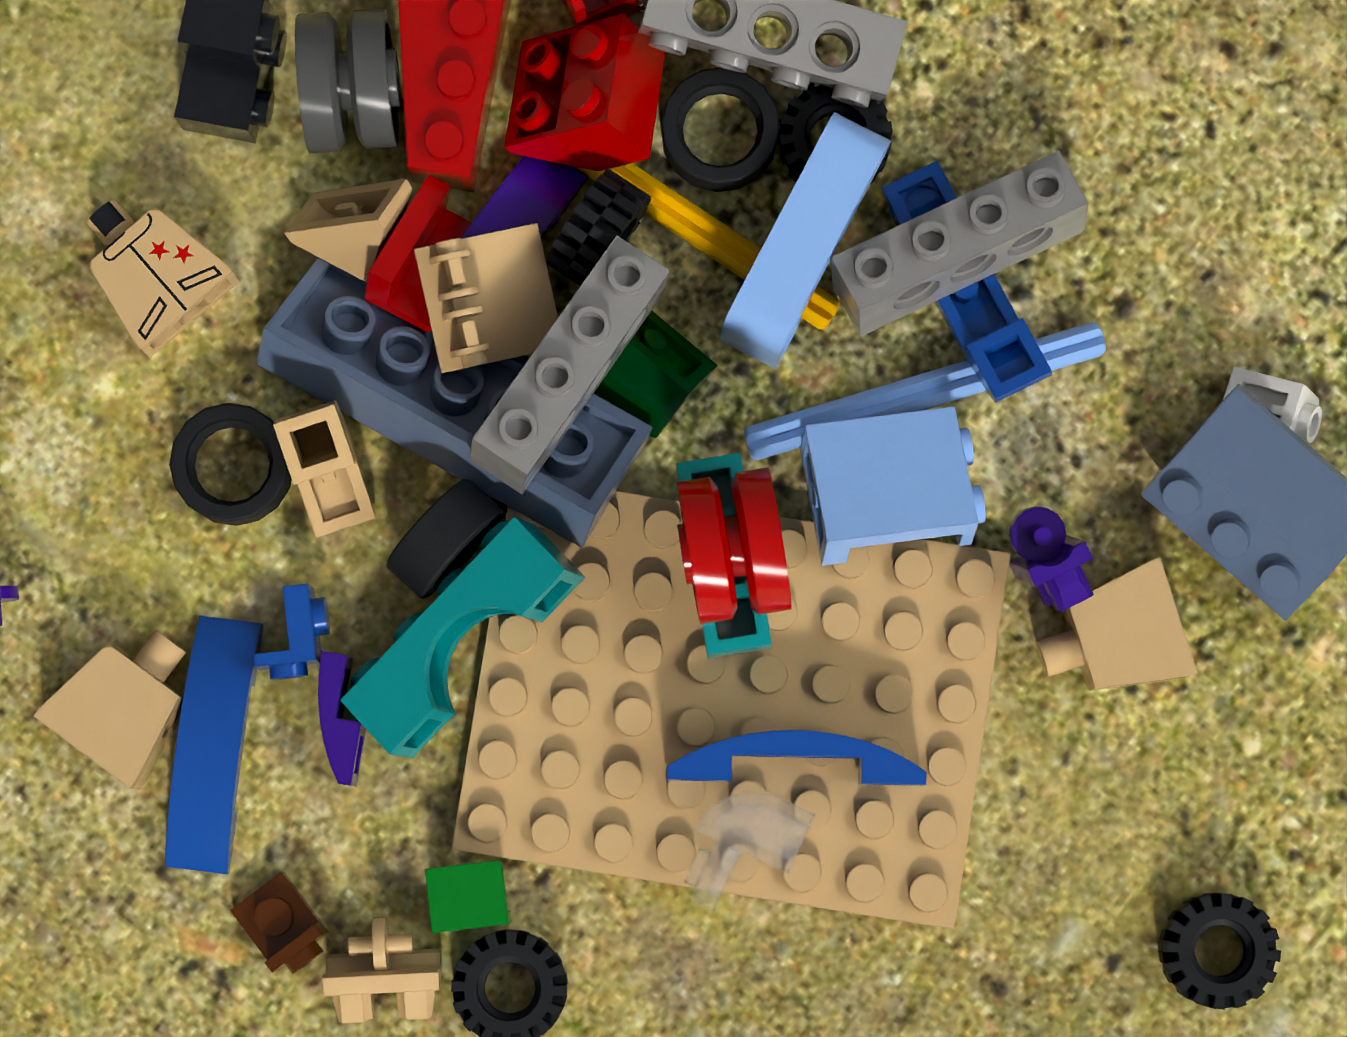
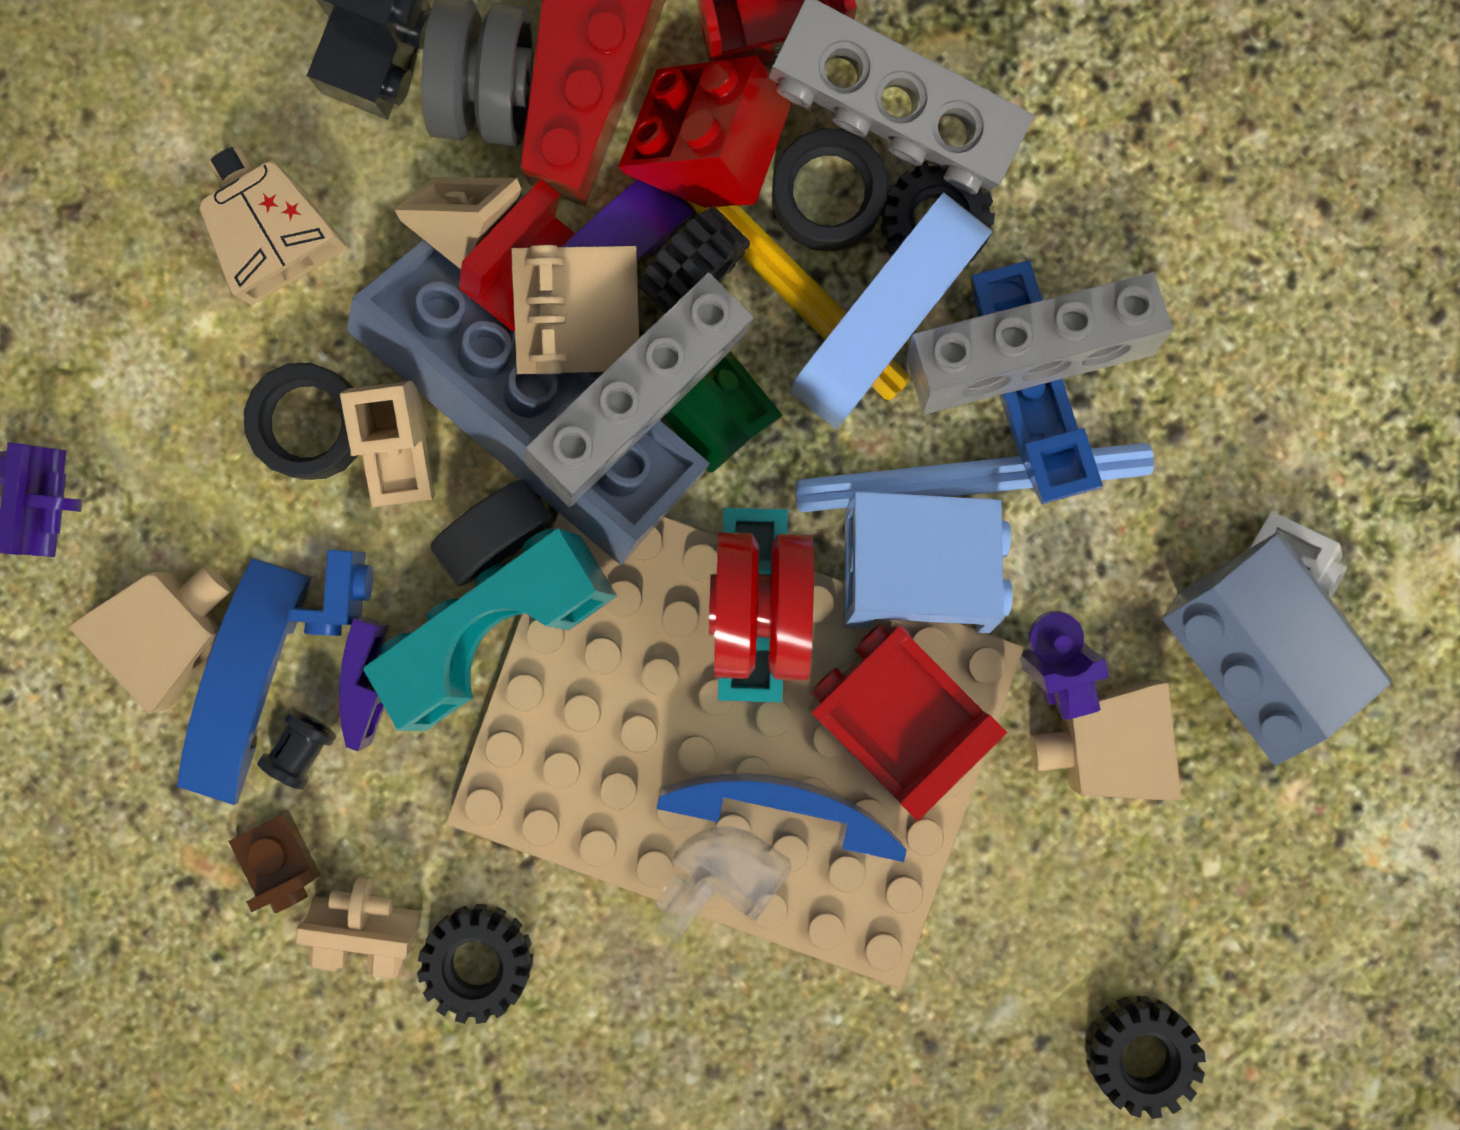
camera: 15 degrees right, 5 degrees up
green panel [425,861,511,933] -> none
none -> black bush [257,709,337,790]
none -> red panel [808,623,1008,822]

